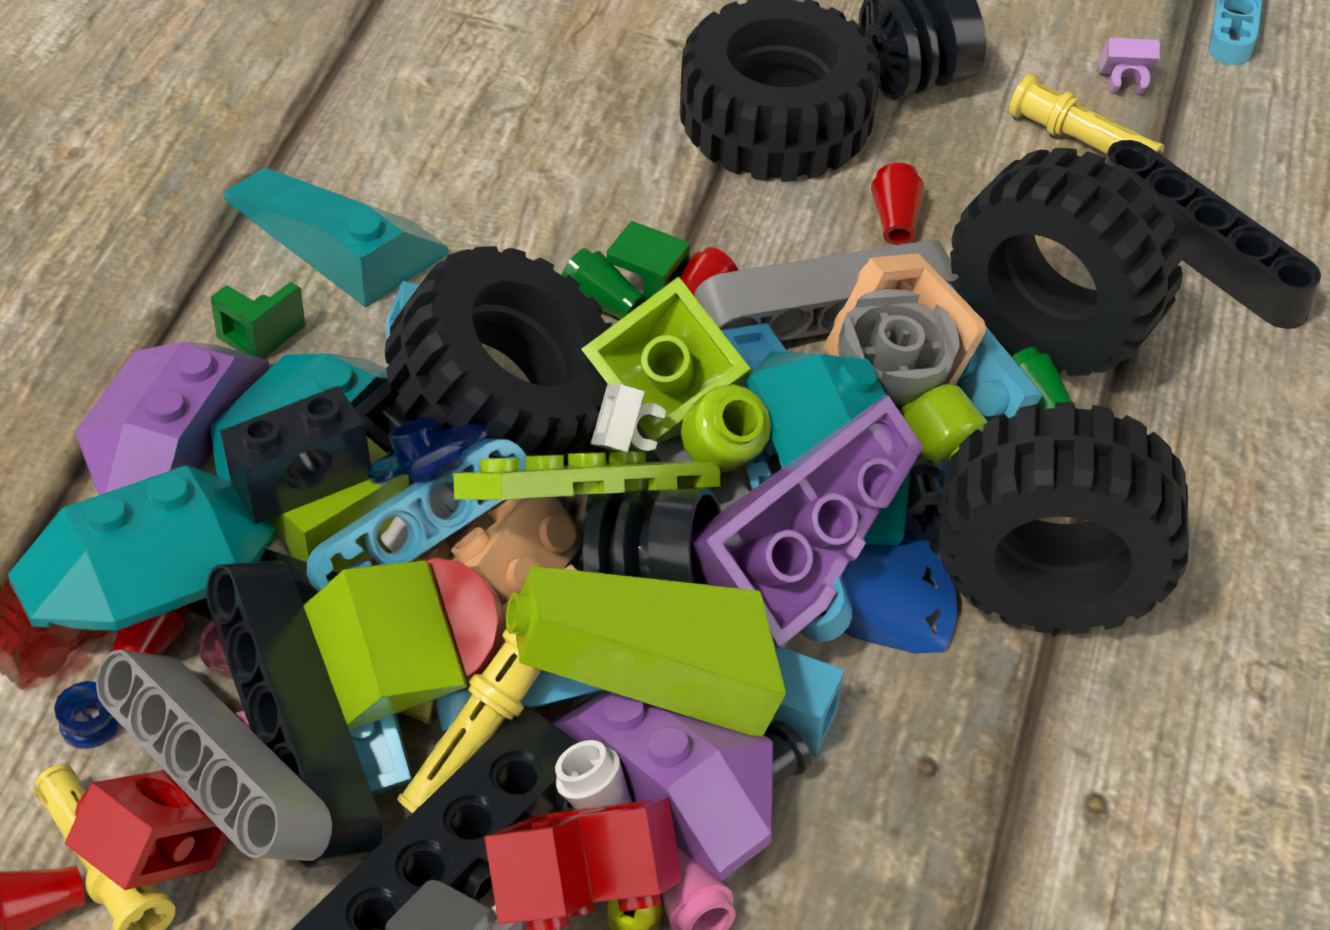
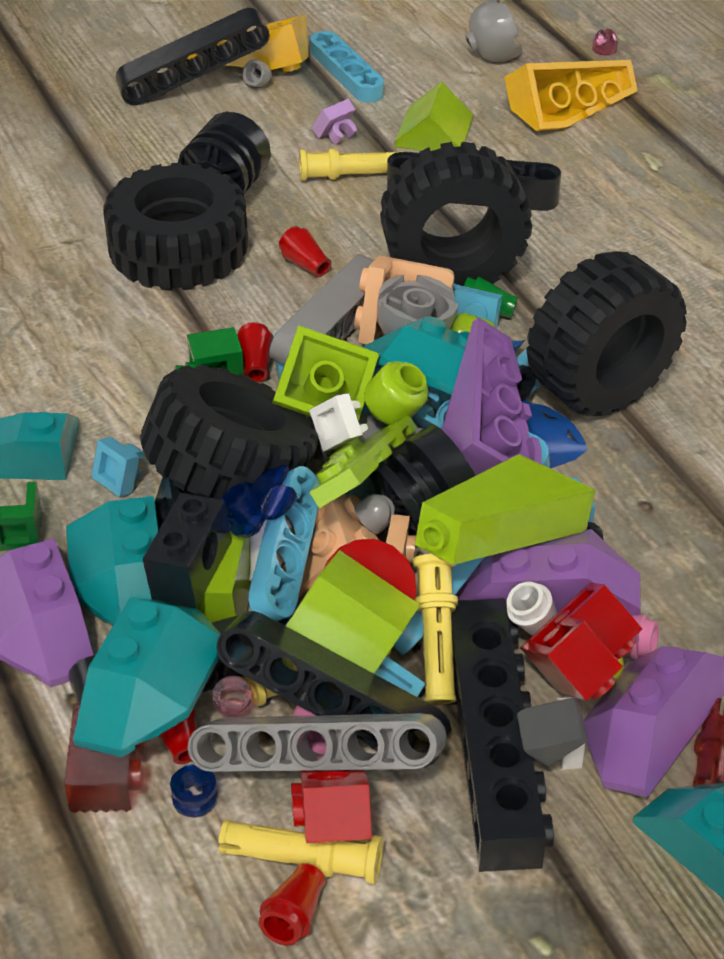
camera: 40 degrees left, 5 degrees down
none -> light grey hinge [354,494,395,535]
none -> lime slope [395,81,474,151]

